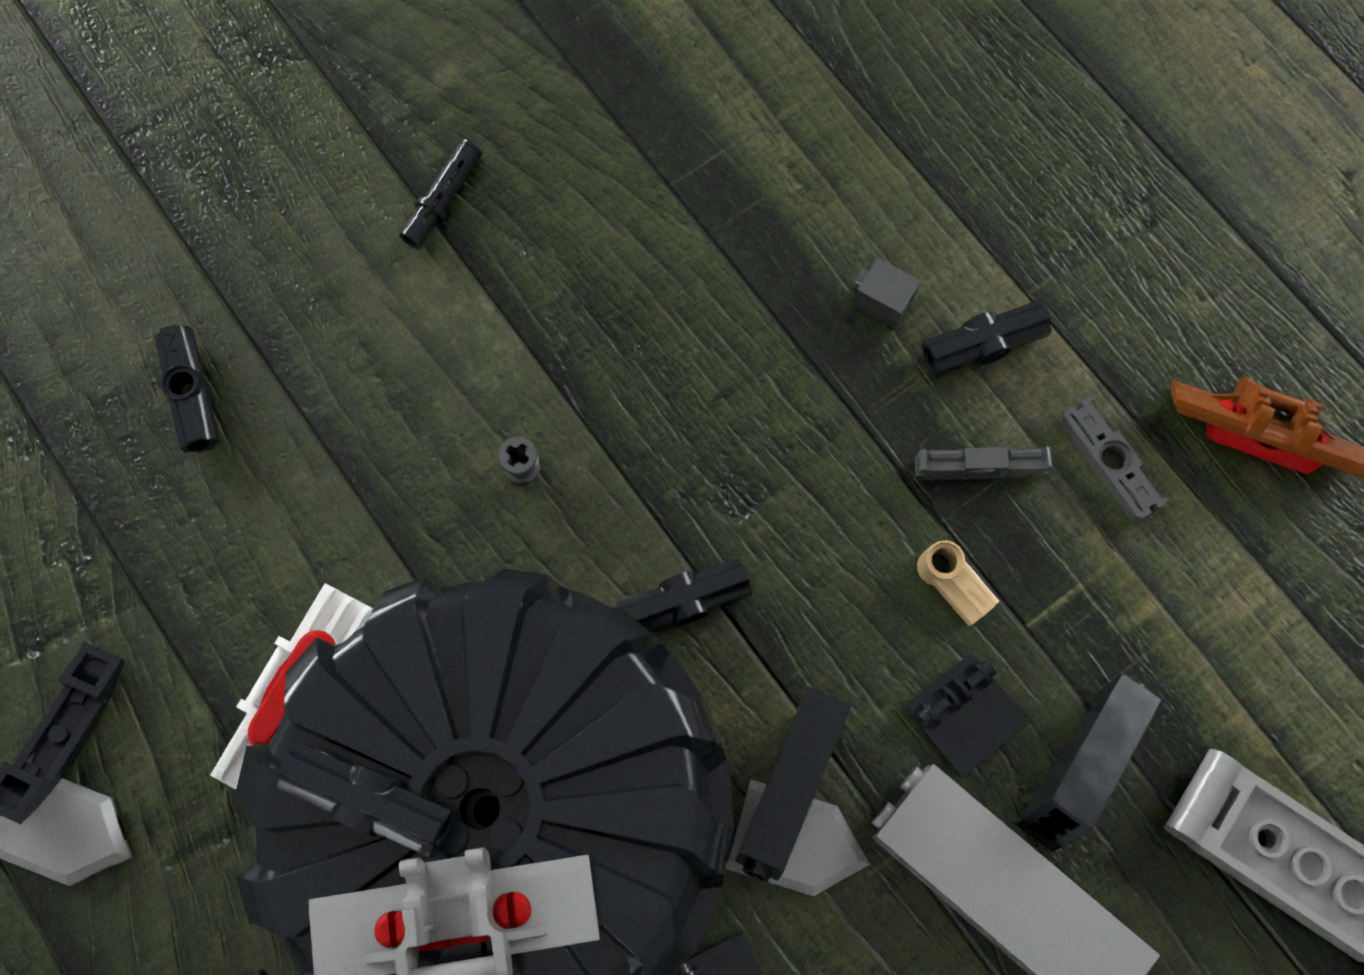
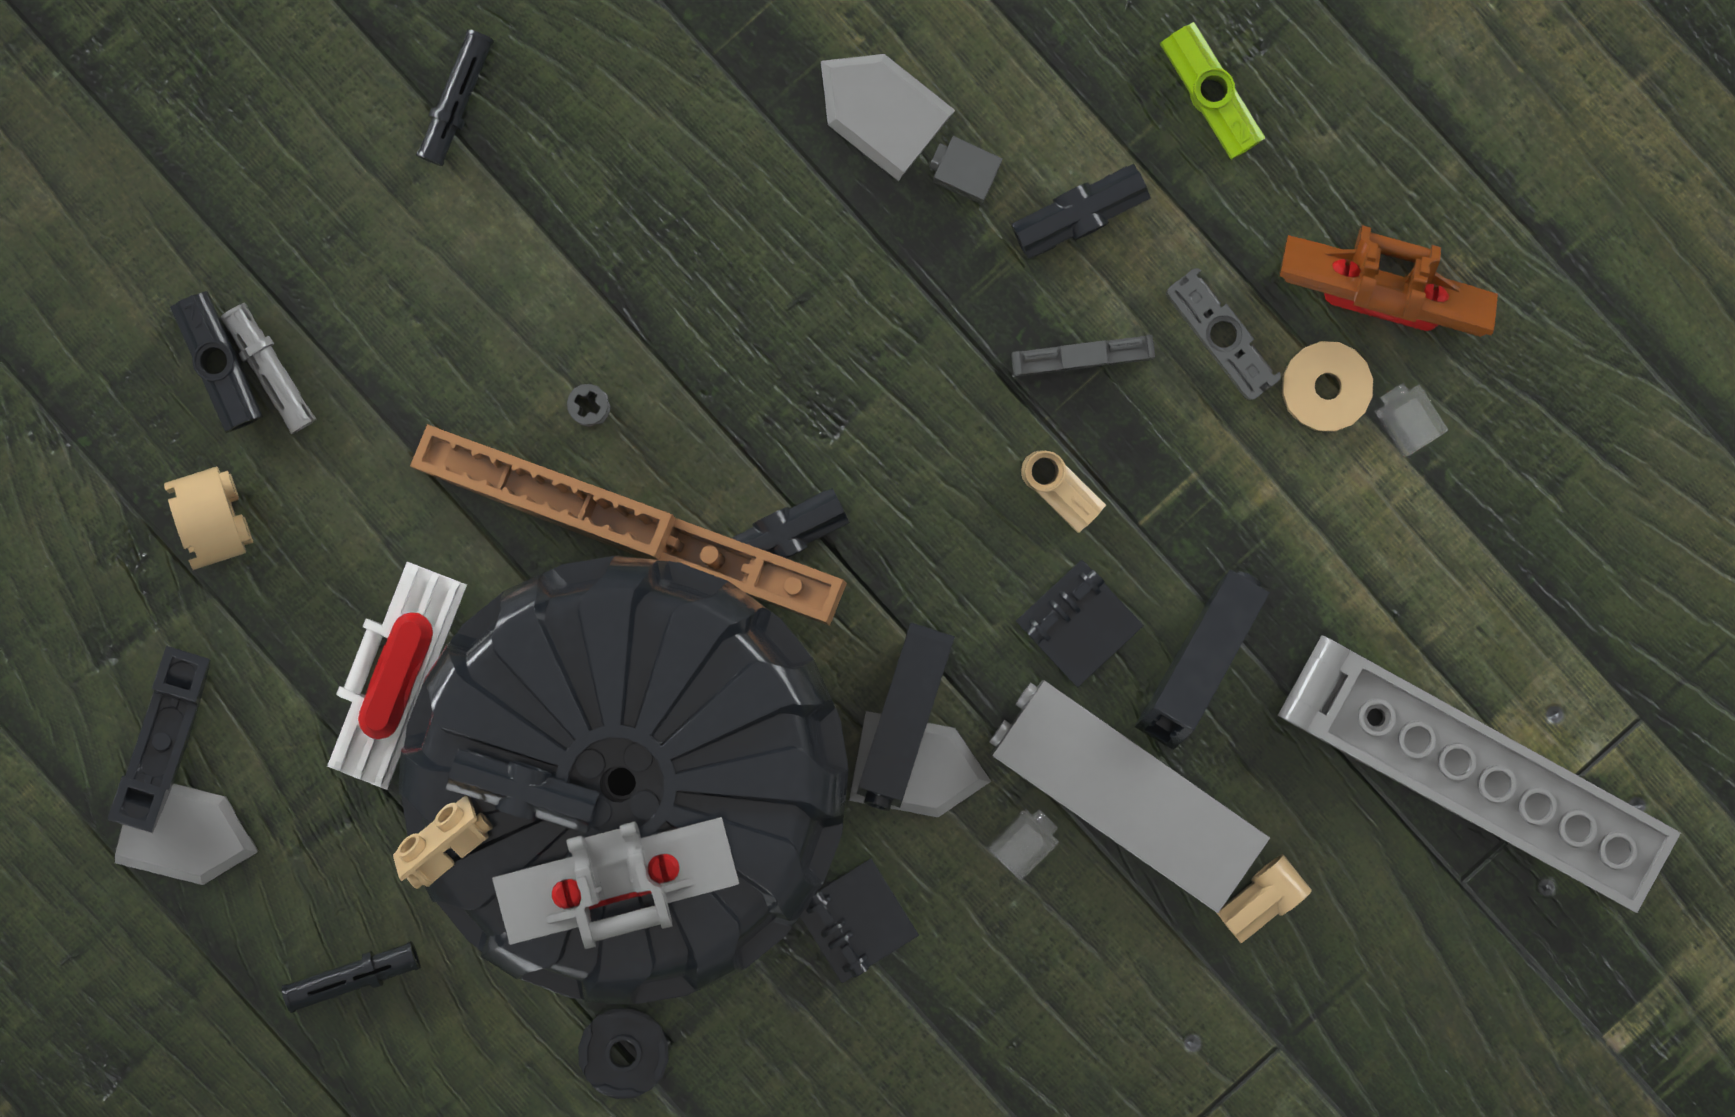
camera: 10 degrees left, 15 degrees up
none -> tan brick [164,466,253,570]
none -> light grey pin [220,303,317,434]
none -> tan hinge [393,795,493,889]
none -> medium nougat slope [410,424,847,626]
none -> light grey tile [821,54,955,182]
none -> clear brick [987,808,1060,881]
none -> lime piece [1160,22,1265,160]
none -> tan tile [1282,341,1373,432]
none -> clear brick [1375,383,1449,457]

